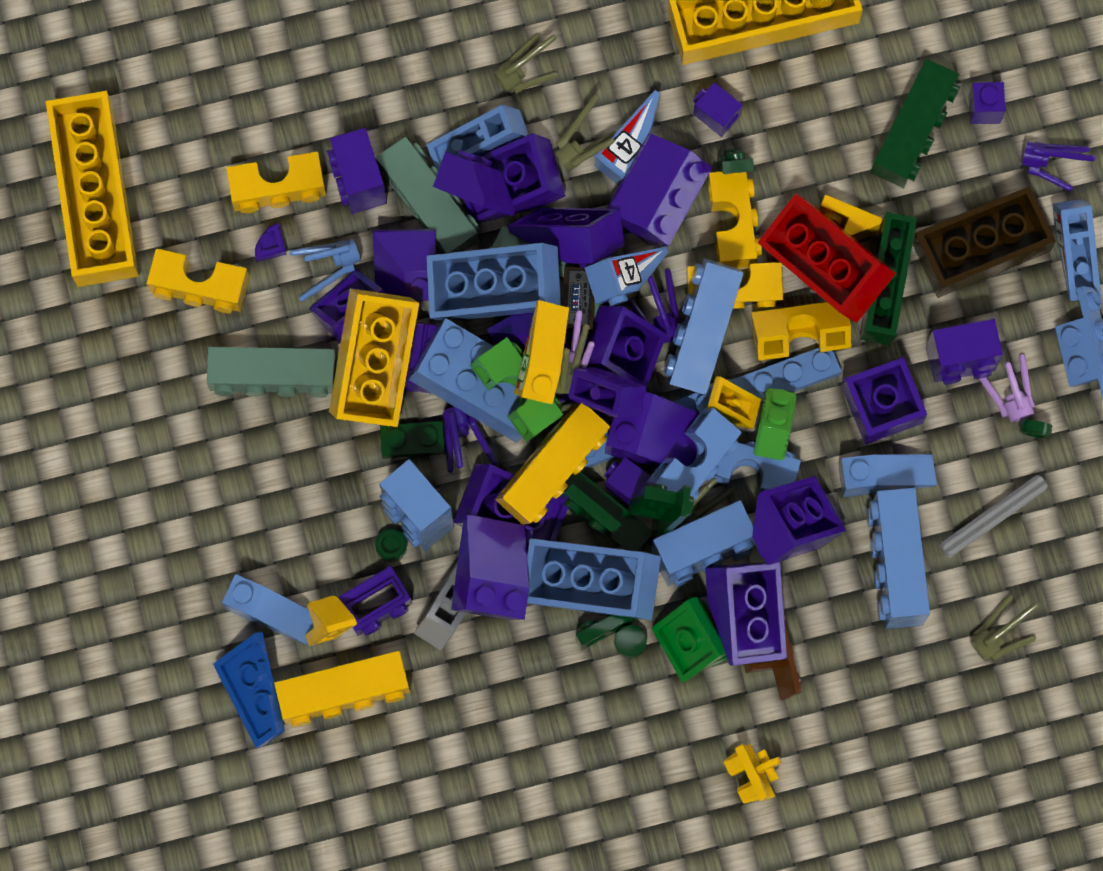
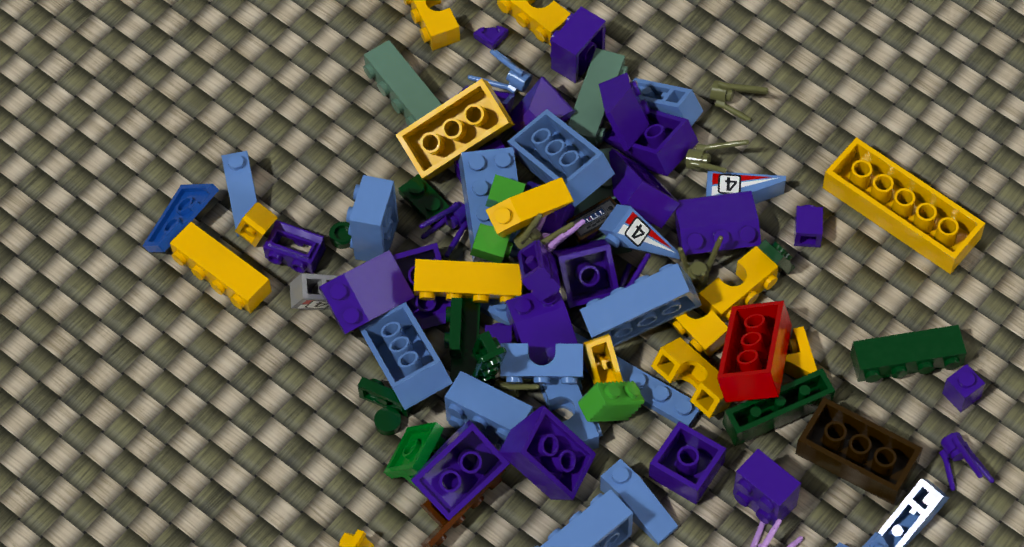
camera: 55 degrees right, 15 degrees down
none -> olive plant [678,236,723,290]

